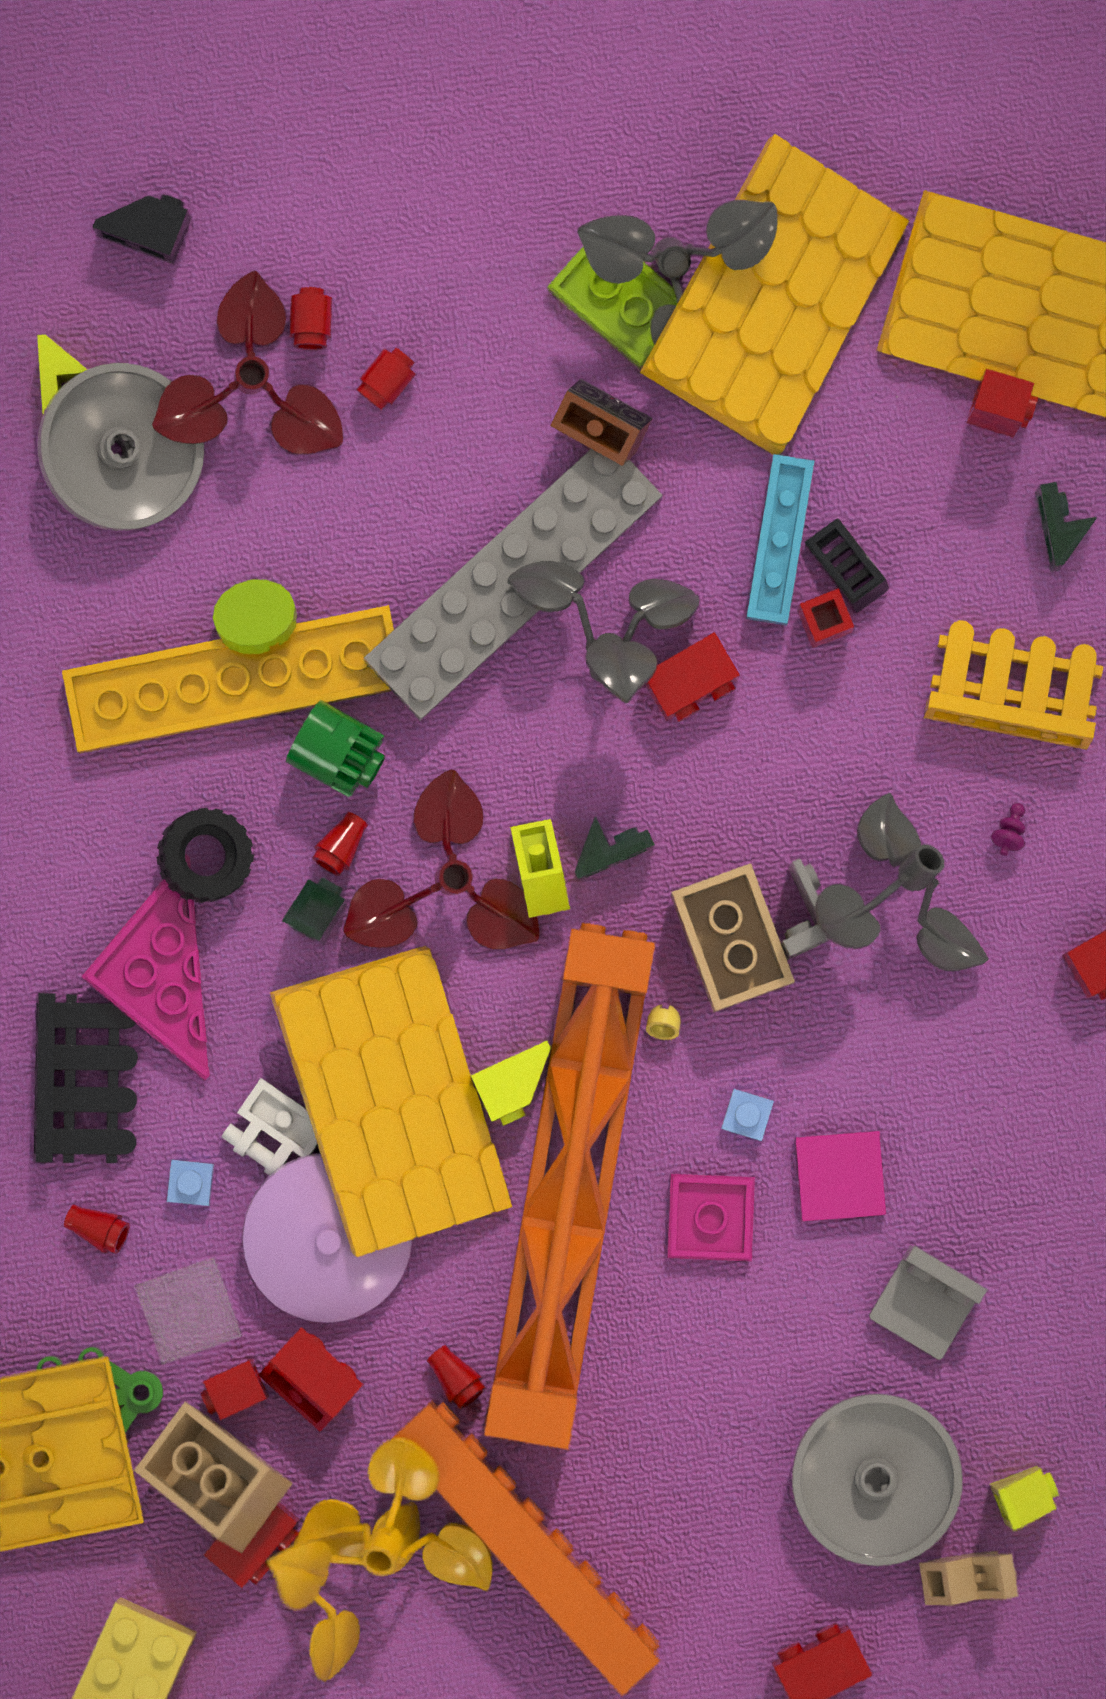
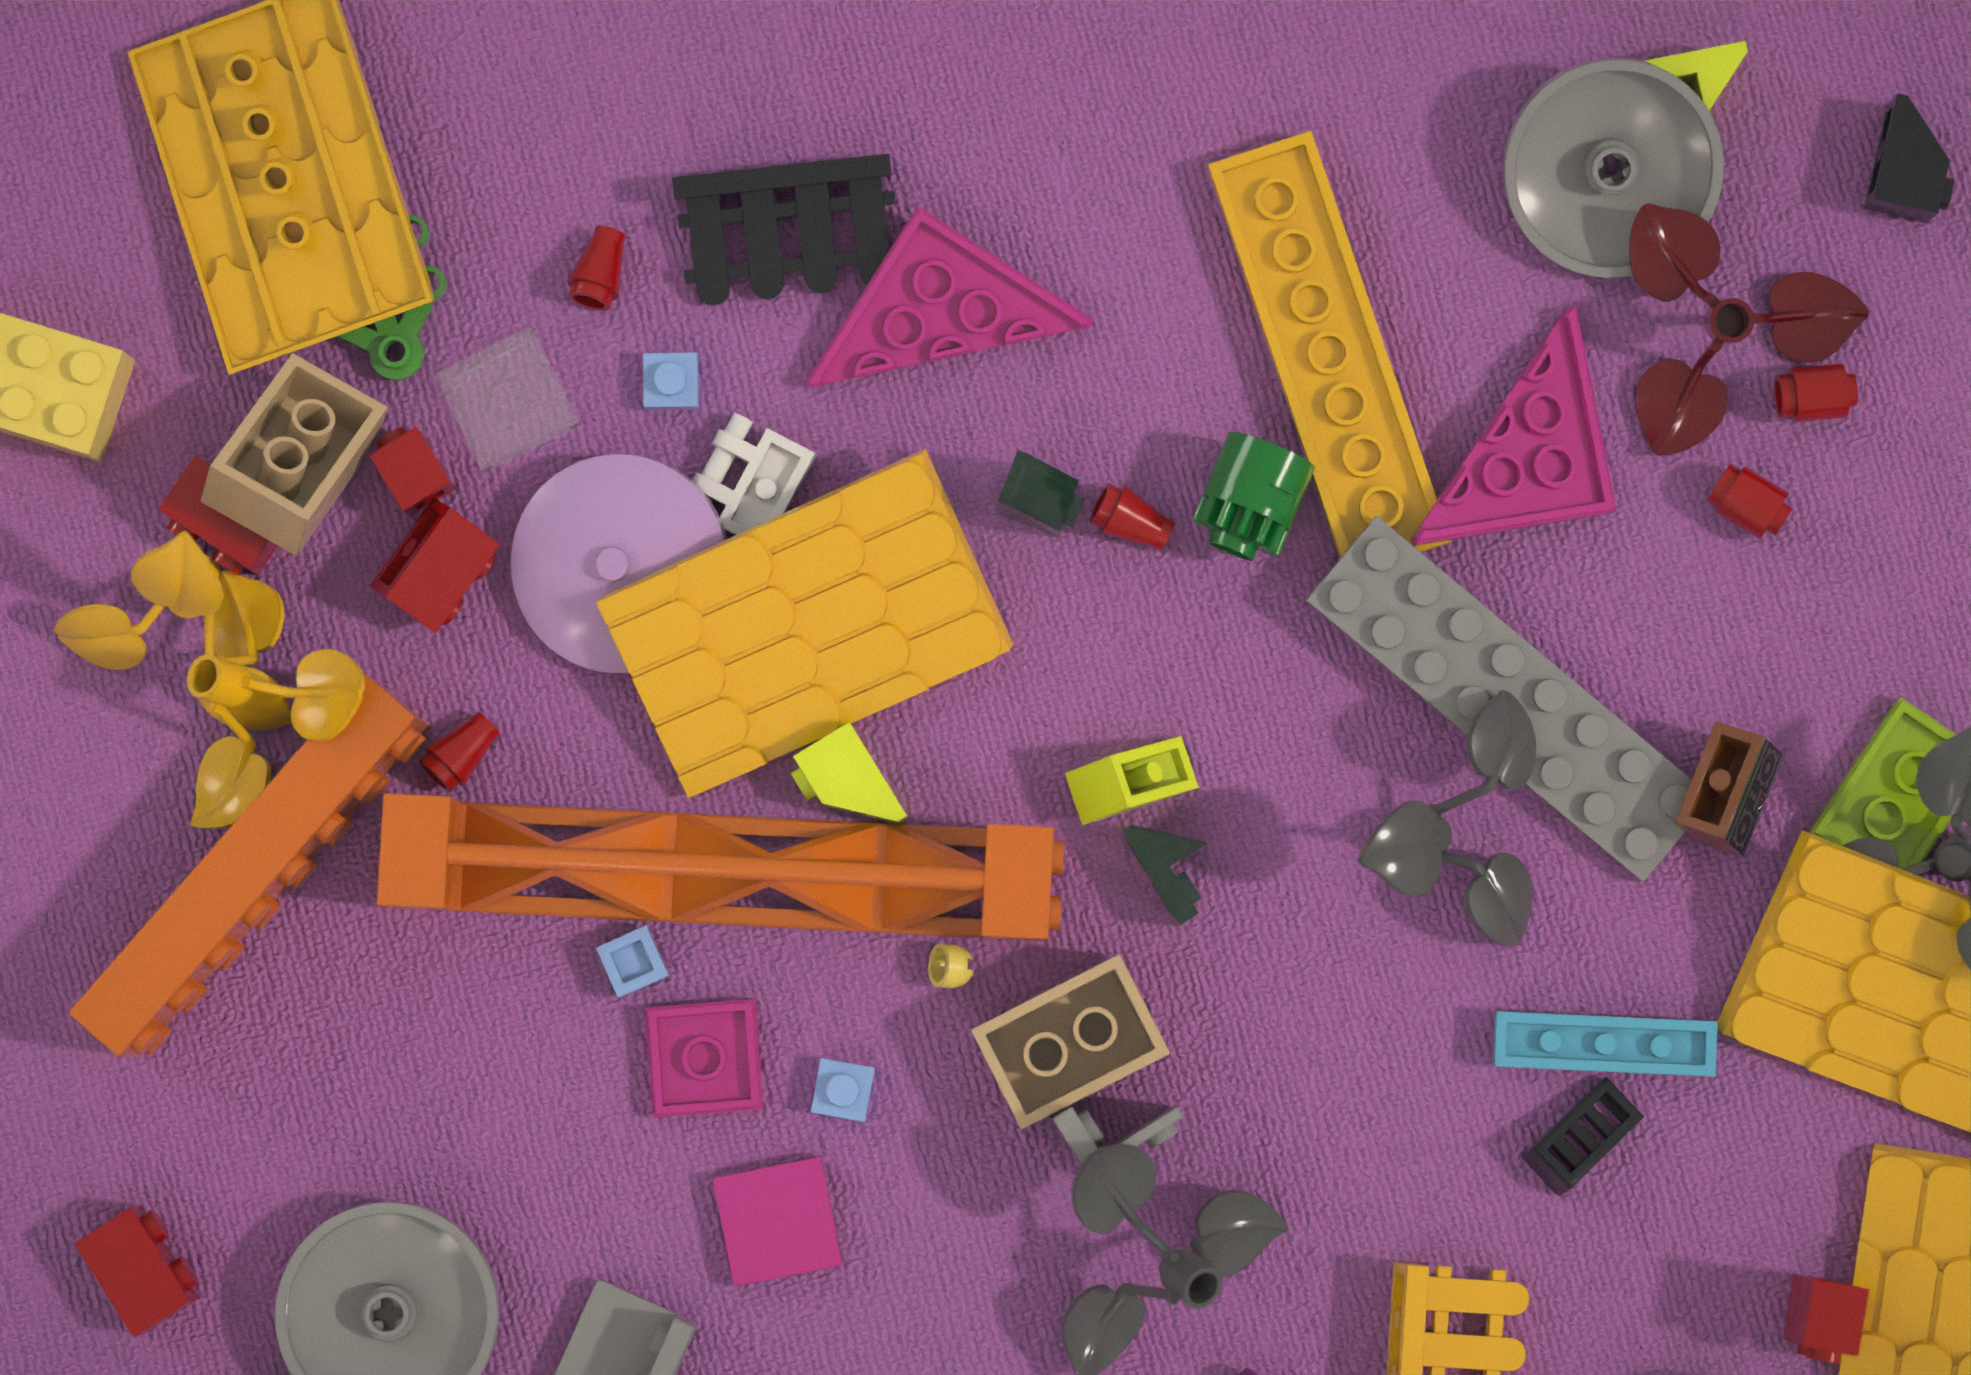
camera: 85 degrees right, 0 degrees up
black tyre [156,808,254,903] -> none
lime tile [213,579,297,654] -> none
dark red plant [343,769,540,949] -> none
red brick [645,632,740,722] -> none
red brick [797,588,854,649] -> none
none -> light blue plate [596,925,670,998]
none -> dark pink tile [1411,306,1616,546]

